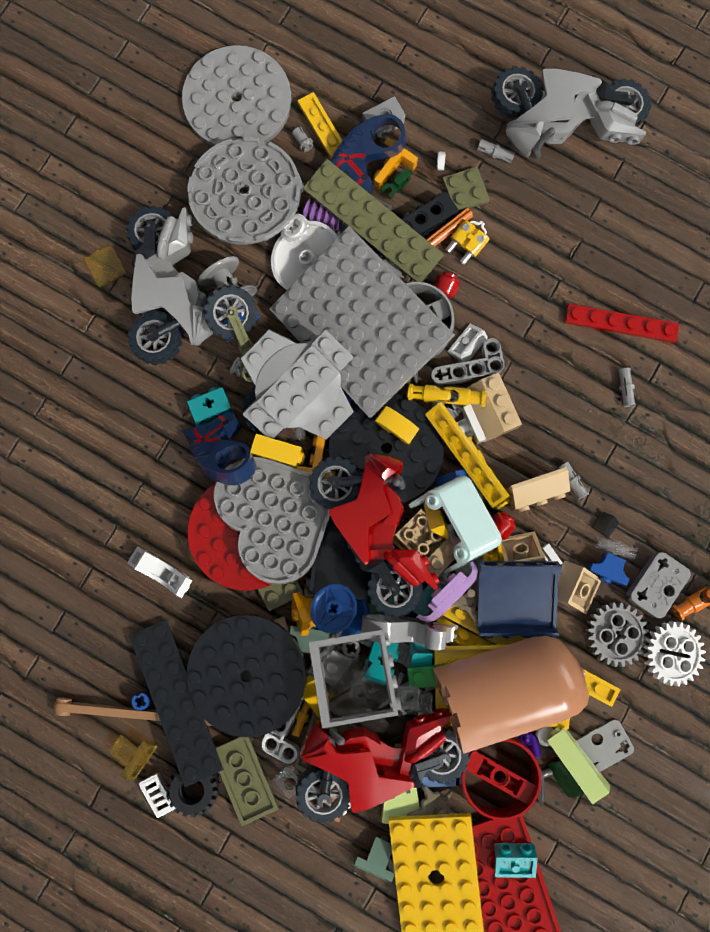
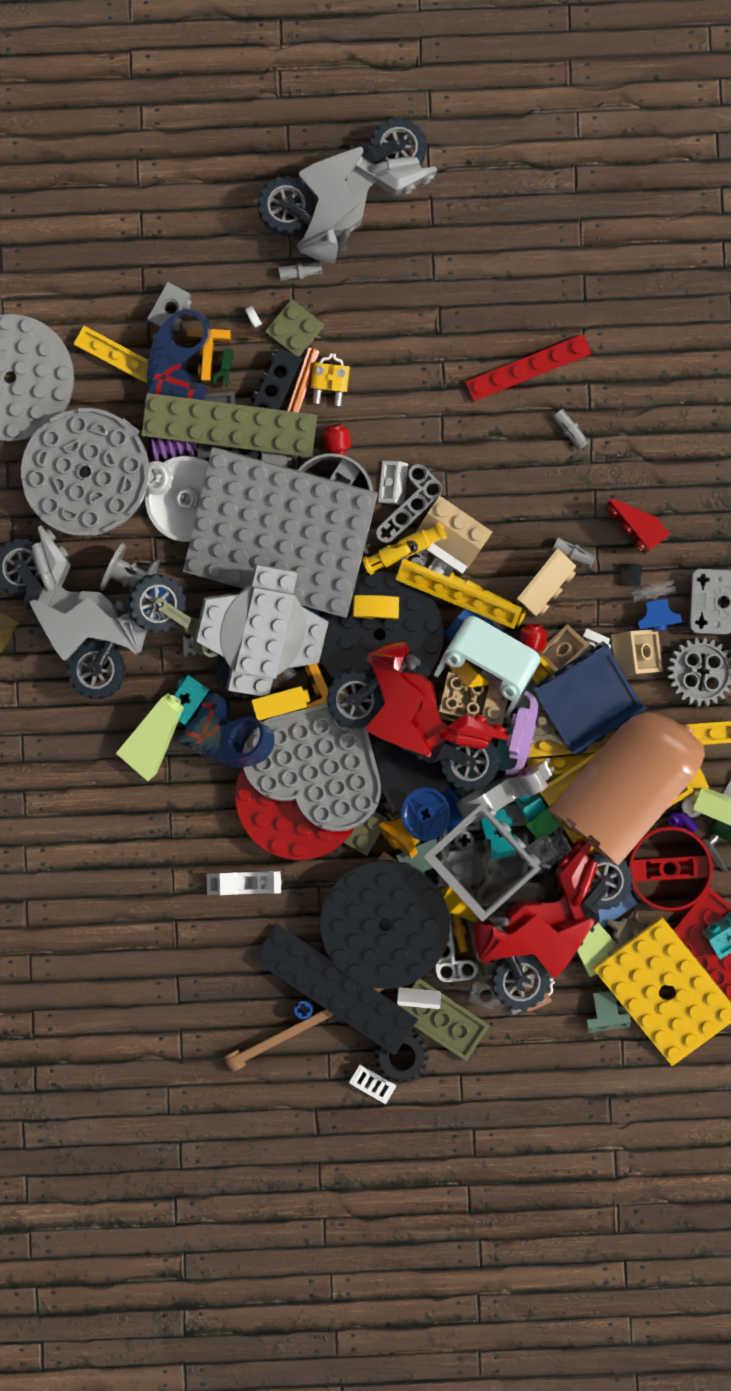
camera: 25 degrees left, 5 degrees up
clear yellow piece [109,735,158,780] -> none
light grey pin [292,127,313,152] -> none
none -> yellowish green slope [116,693,184,781]
none -> white slope [397,987,441,1009]
none -> red slope [606,498,670,554]

